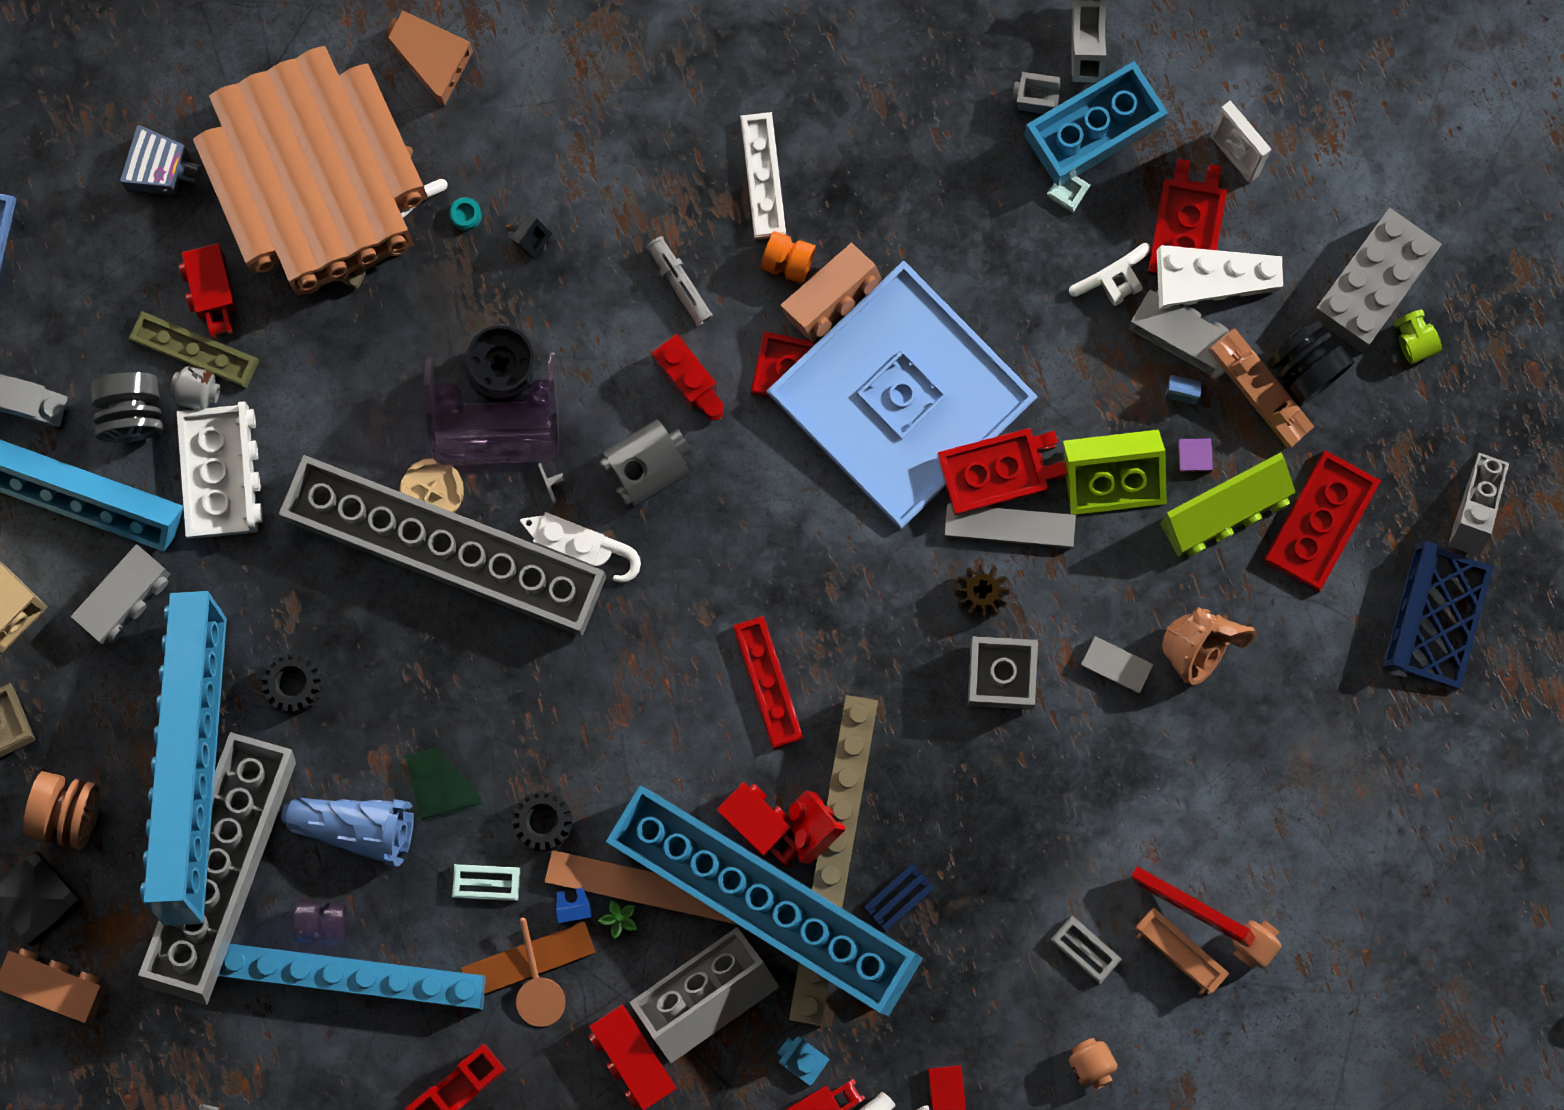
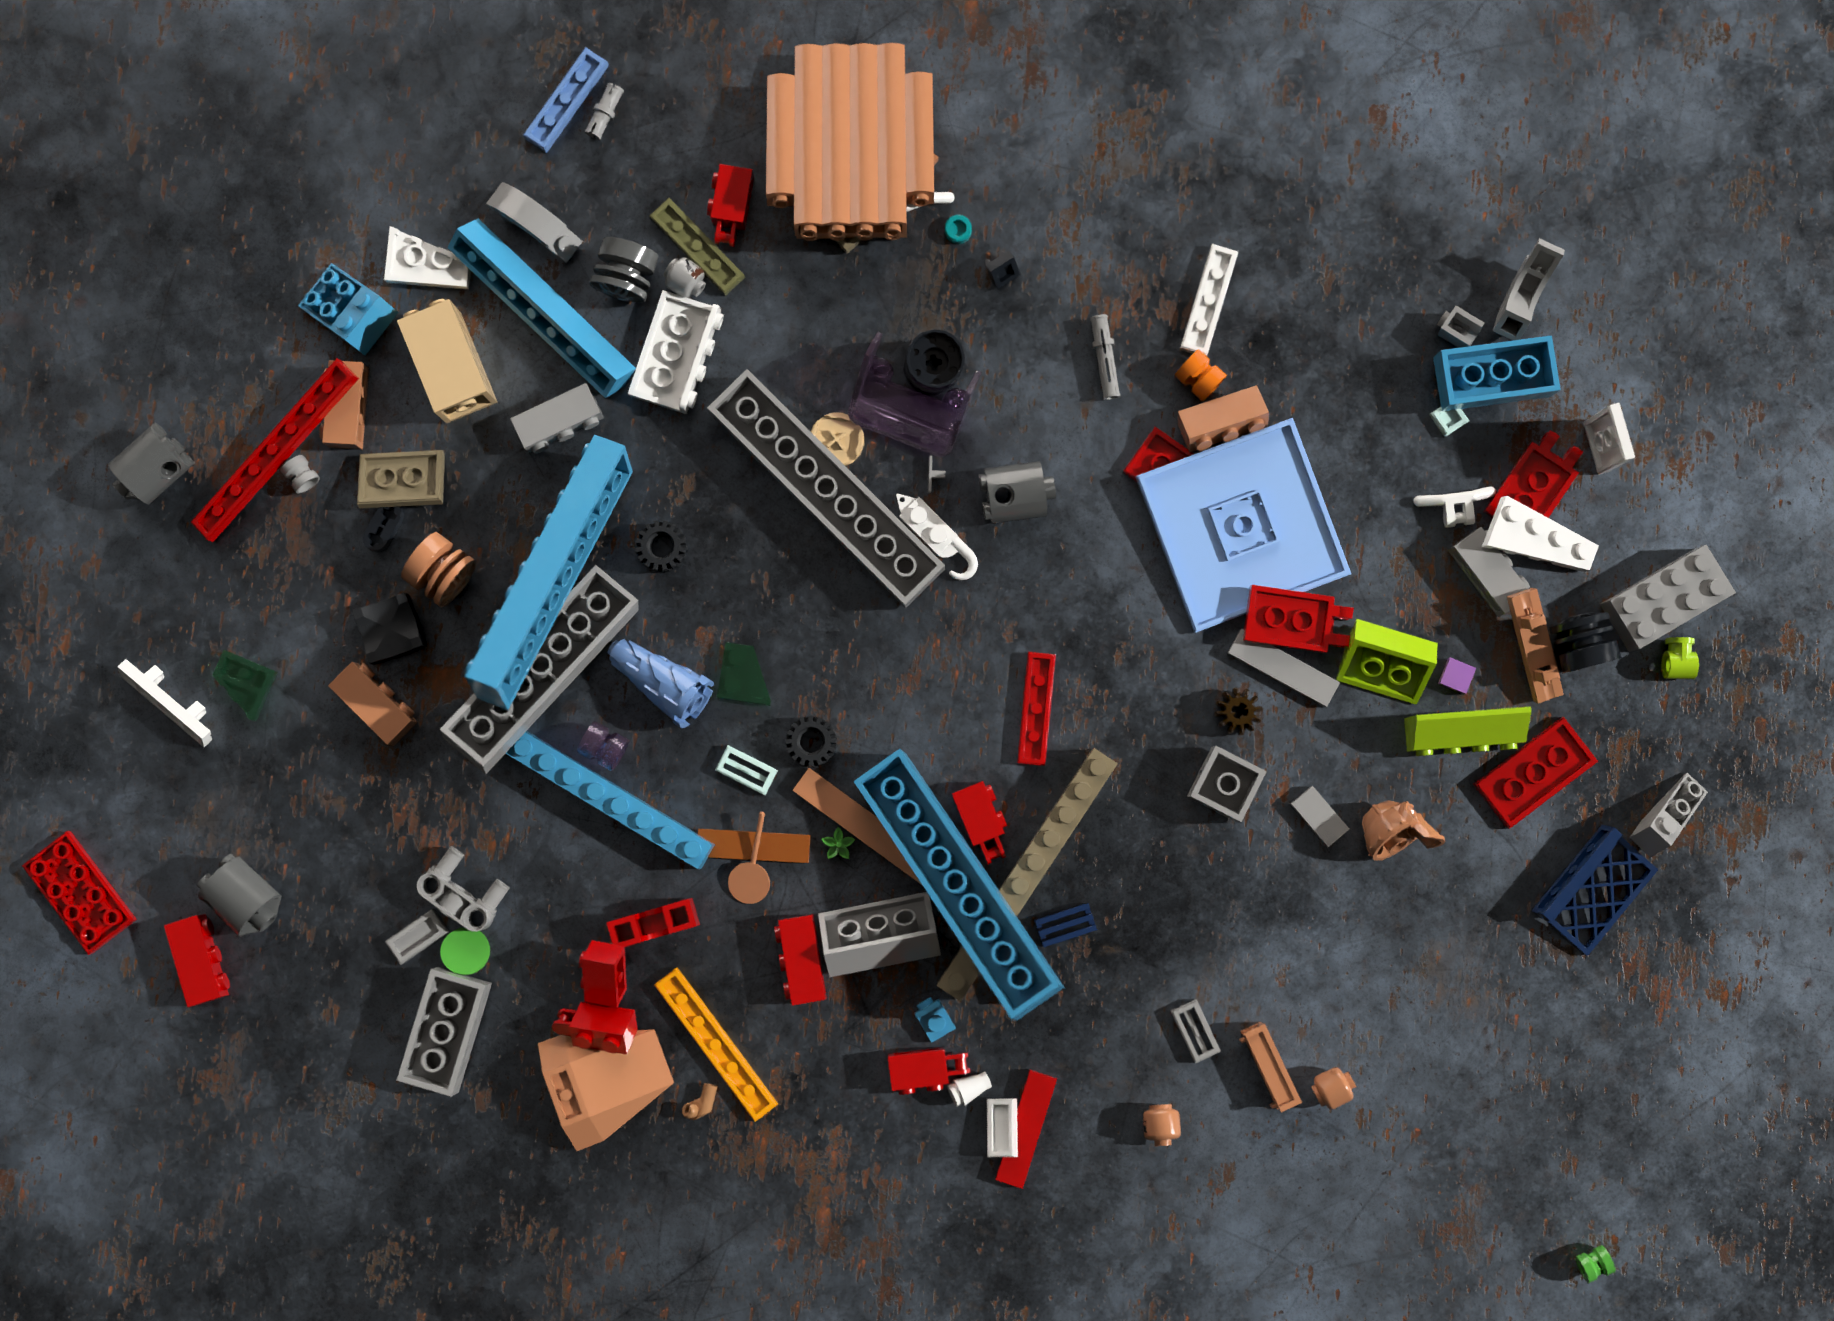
camera: 25 degrees right, 5 degrees up
sand blue torso [120,125,201,195] -> none
nougat slope [387,10,473,106] -> none
blue tile [556,887,592,923] -> none
red brick [652,334,724,421] -> none
red wing [788,790,846,864] -> none
red tile [1131,866,1255,947] -> none
medium blue slope [1165,375,1201,405] -> none
none -> light grey pin [584,83,624,140]

